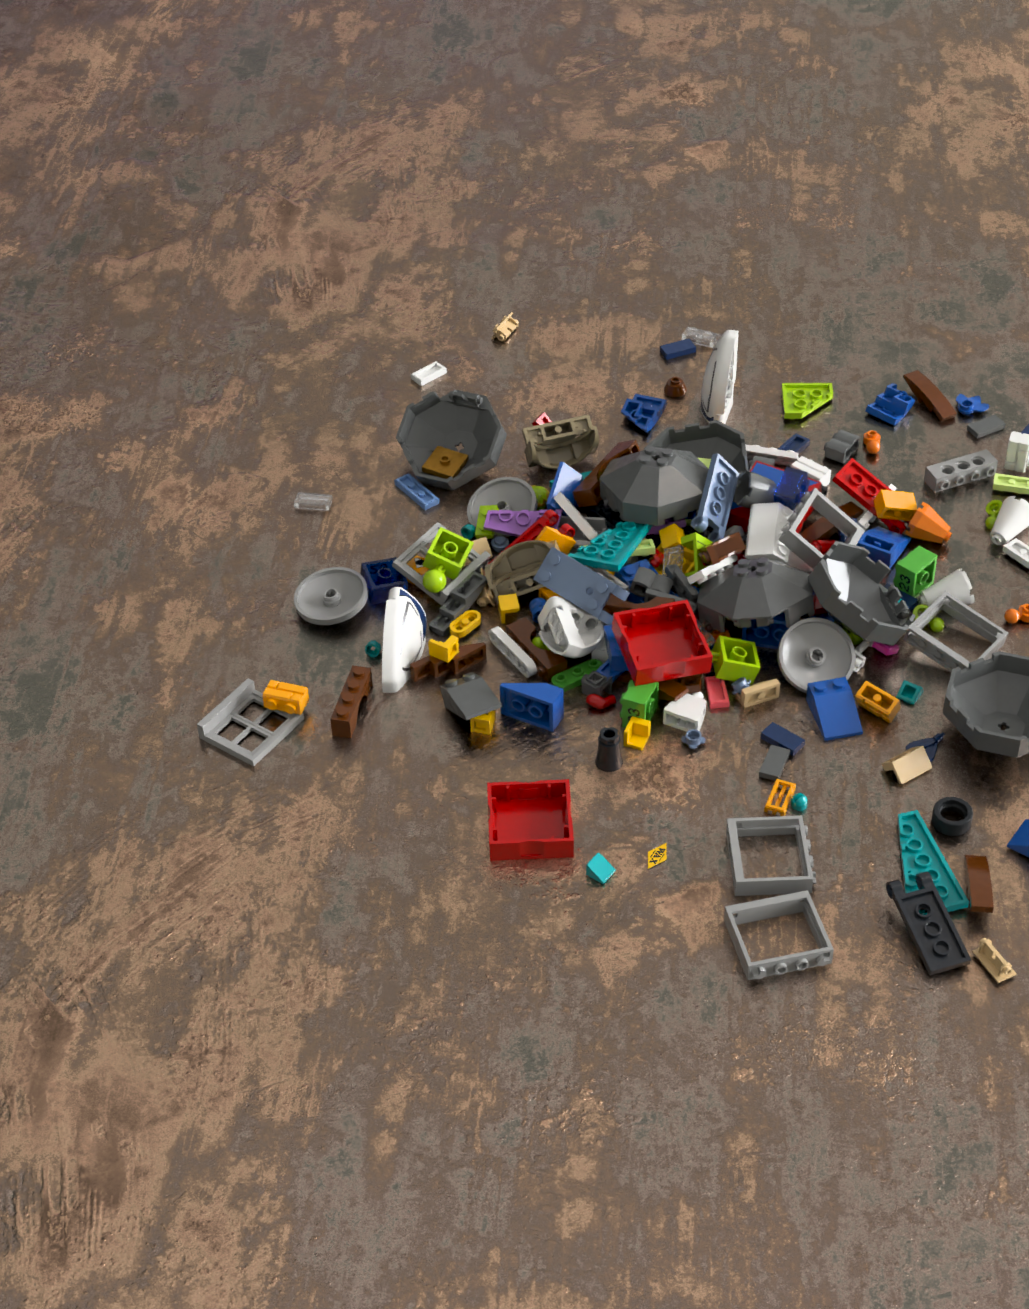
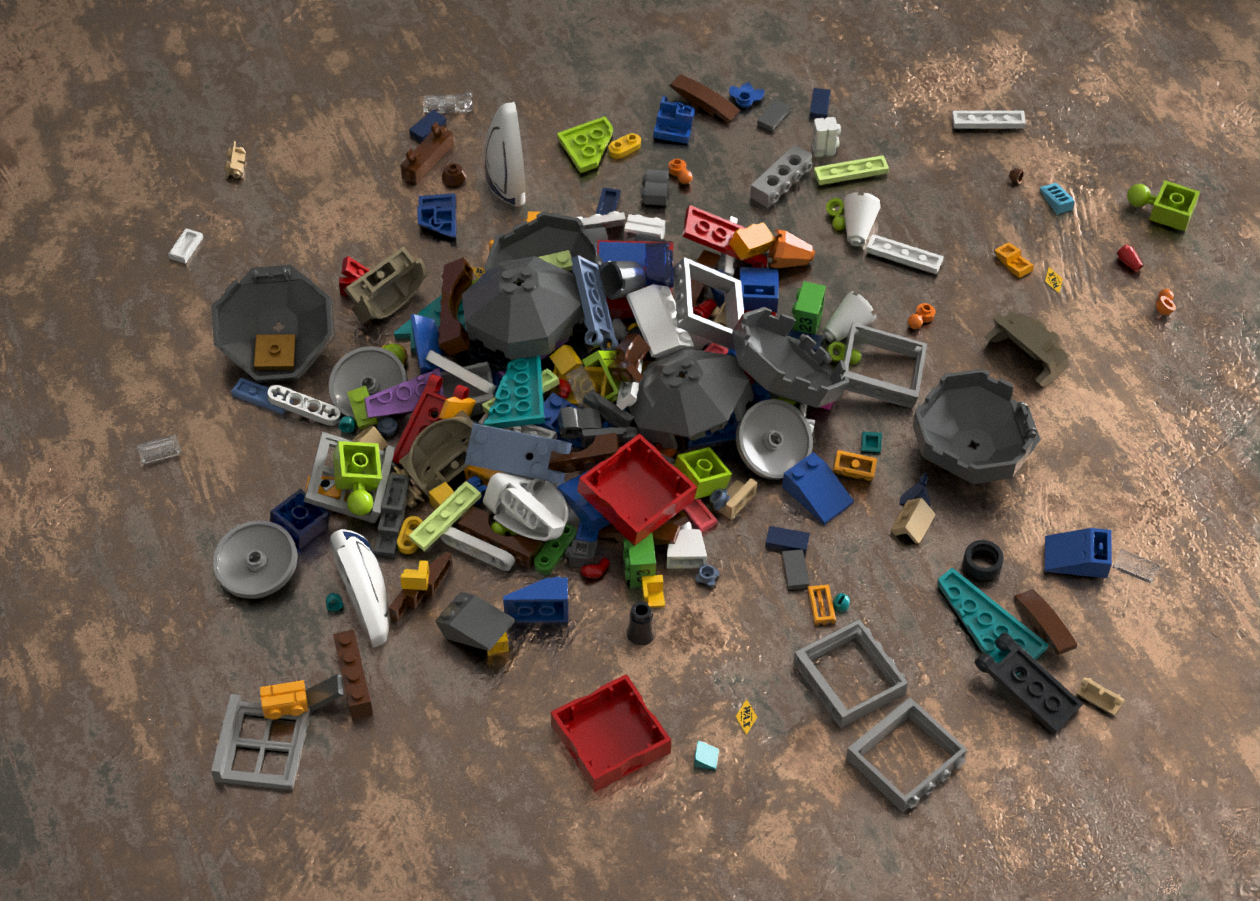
camera: 30 degrees left, 10 degrees up
none -> white beam [267,385,340,426]
none -> dark grey tile [306,674,343,712]
none -> reddish brown brick [400,122,454,185]
none -> yellowish green plate [409,481,481,551]
none -> yellow plate [608,133,641,159]

